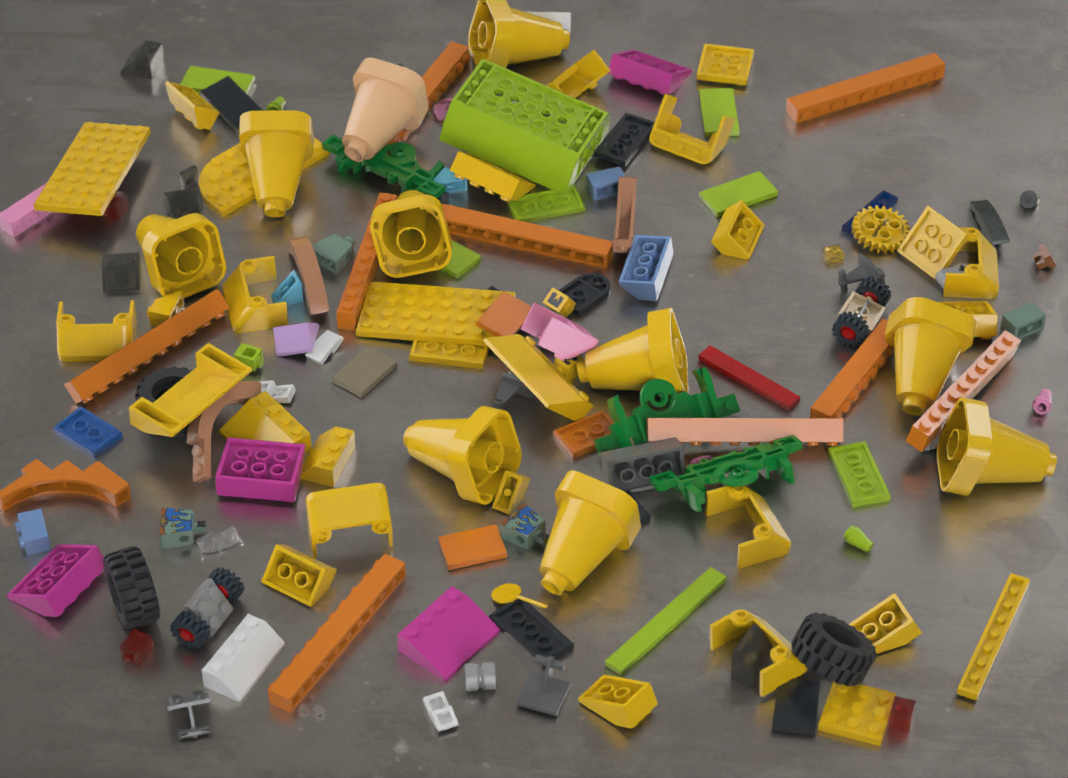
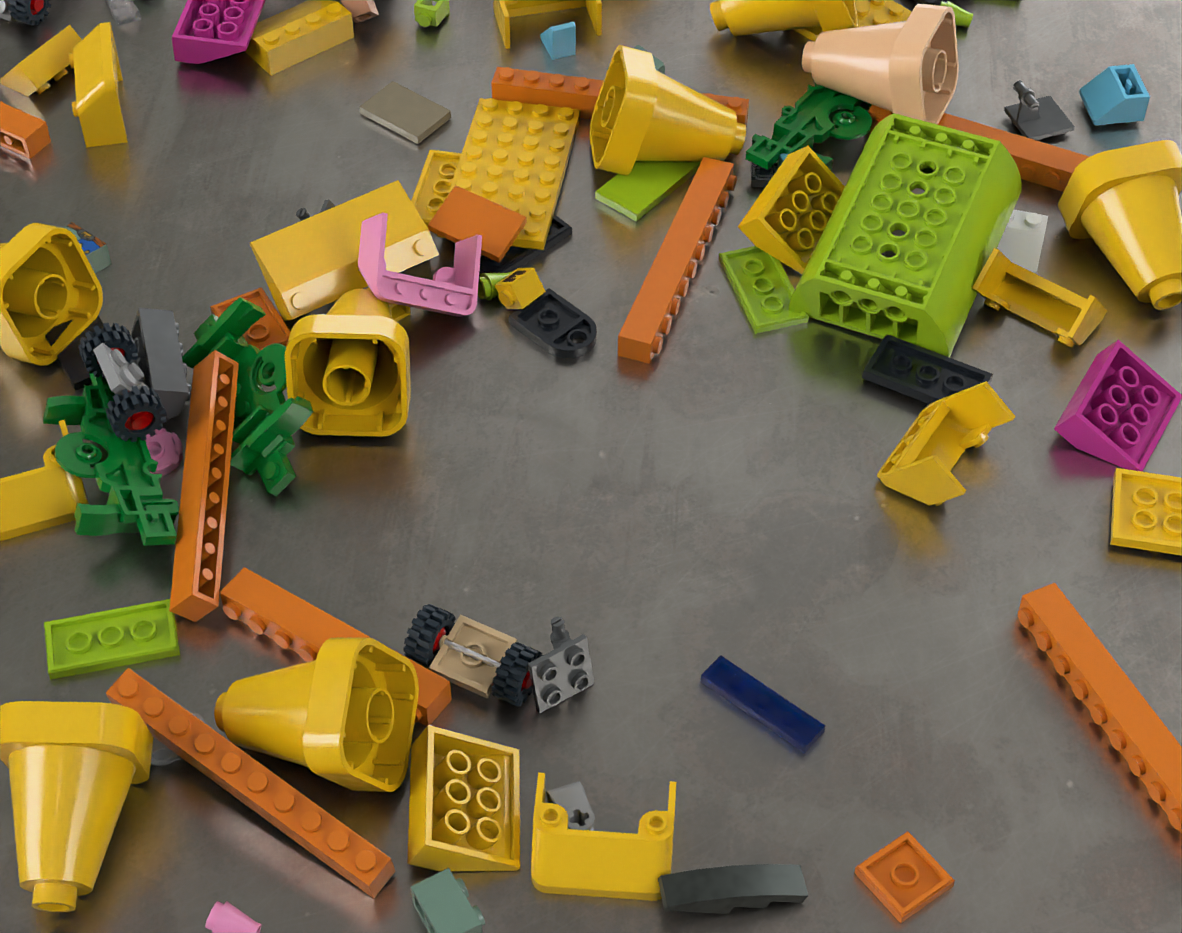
camera: 90 degrees right, 5 degrees up
white slope [260,380,296,403] -> none
lavender slope [273,322,319,357] -> none
nougat arch [287,236,330,315] -> none
yellow slope [301,426,355,487] -> none
white slope [305,330,344,365] -> none
yellow cone [403,406,522,505] -> none
orange tile [438,524,507,570] -> none
yellow slope [492,470,531,515] -> none
medium blue brick [586,166,625,201] -> none
nougat arch [613,176,637,253] -> none
medium blue slope [619,235,674,301] -> none
red tile [698,345,801,412] -> none
lime tile [699,88,740,137] -> none
lime tile [699,171,778,217] -> none
yellow slope [711,200,765,260] -> none
clear yellow tile [822,244,845,263] -> none
yellow gear [851,205,910,254] -> none
yellow plate [897,206,970,279] -> none
none -> black plate [79,323,167,442]
none -> orange tile [854,831,955,923]
none -> medium azure slope [1079,64,1150,125]

